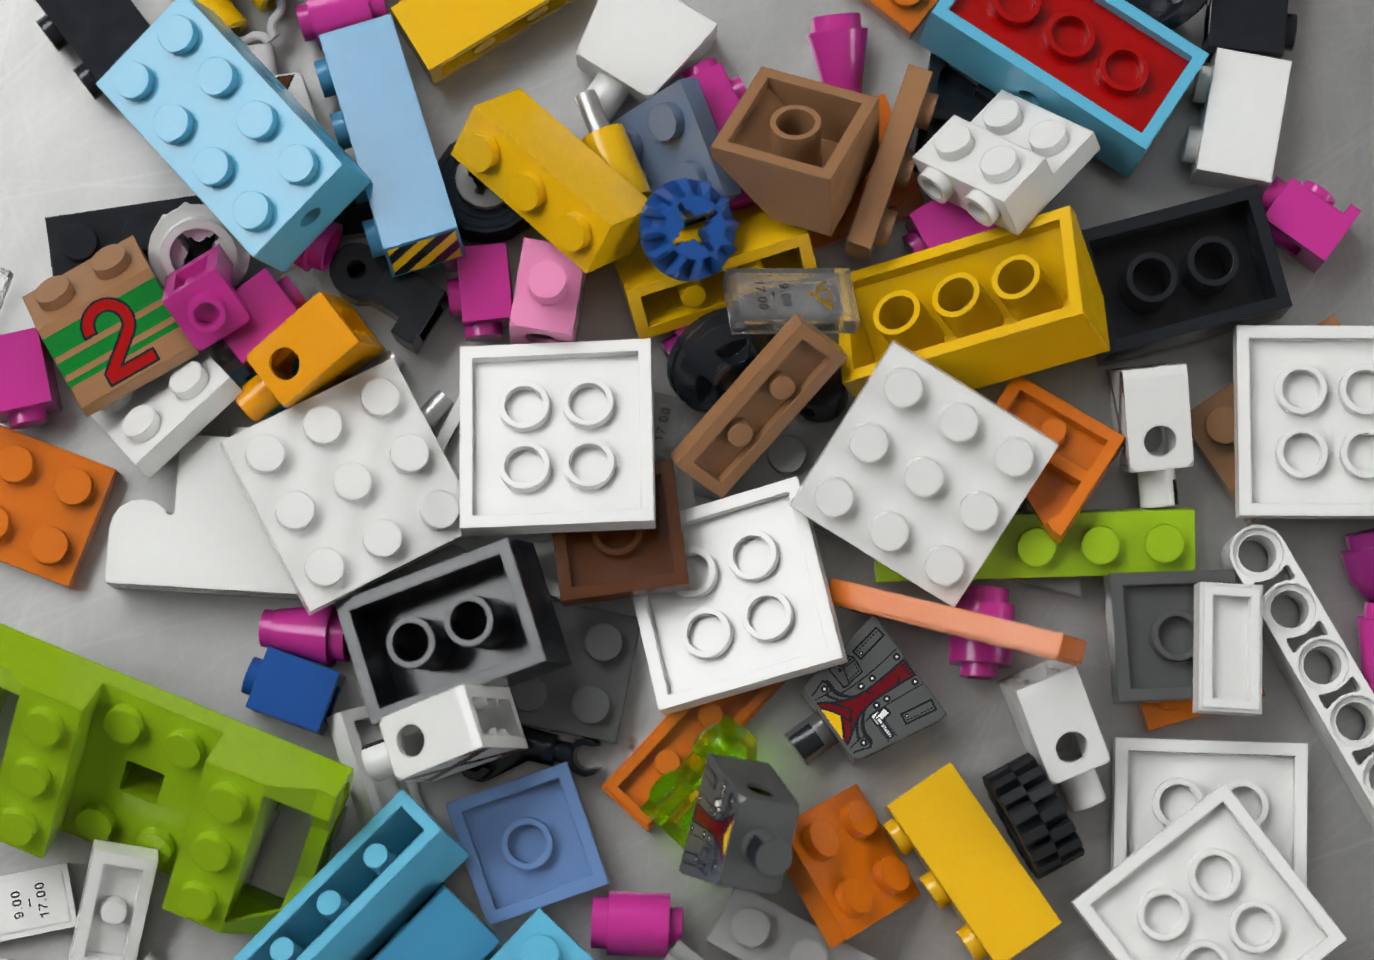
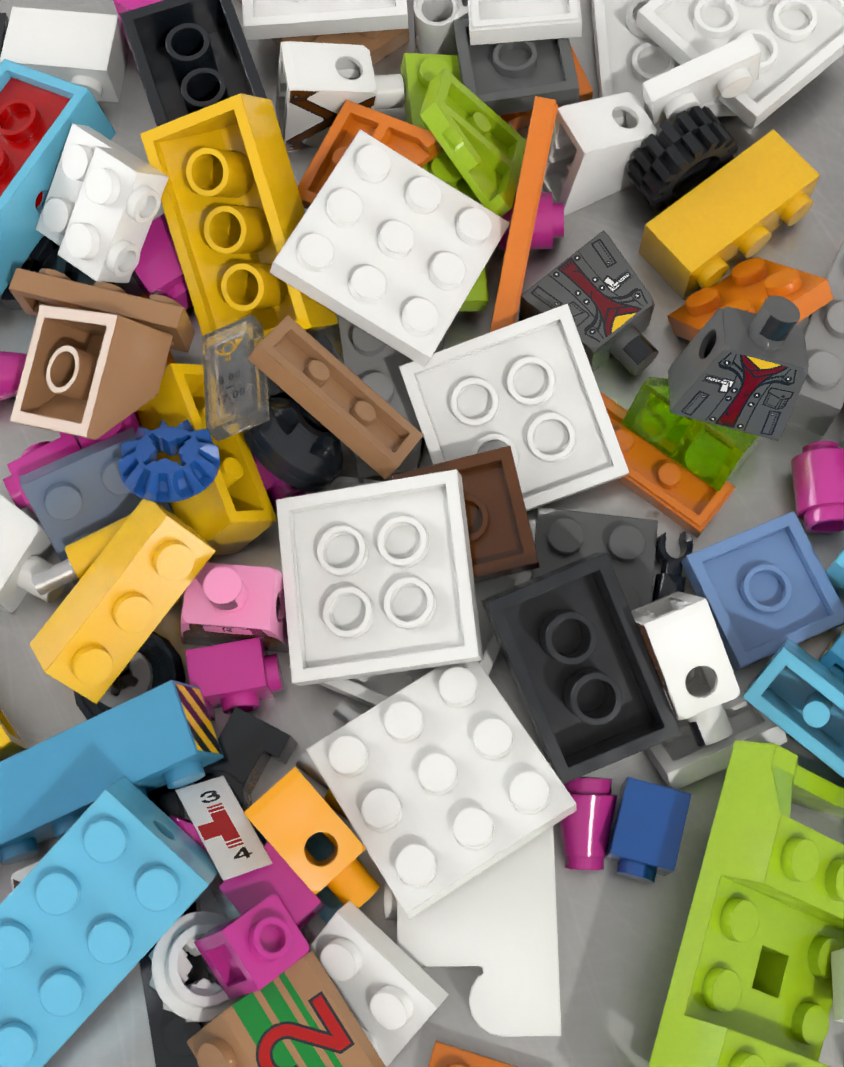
camera: 90 degrees left, 10 degrees down
none -> white sticker [175,776,273,881]
none -> lime wing [420,68,526,217]
none -> white plate [643,33,761,126]

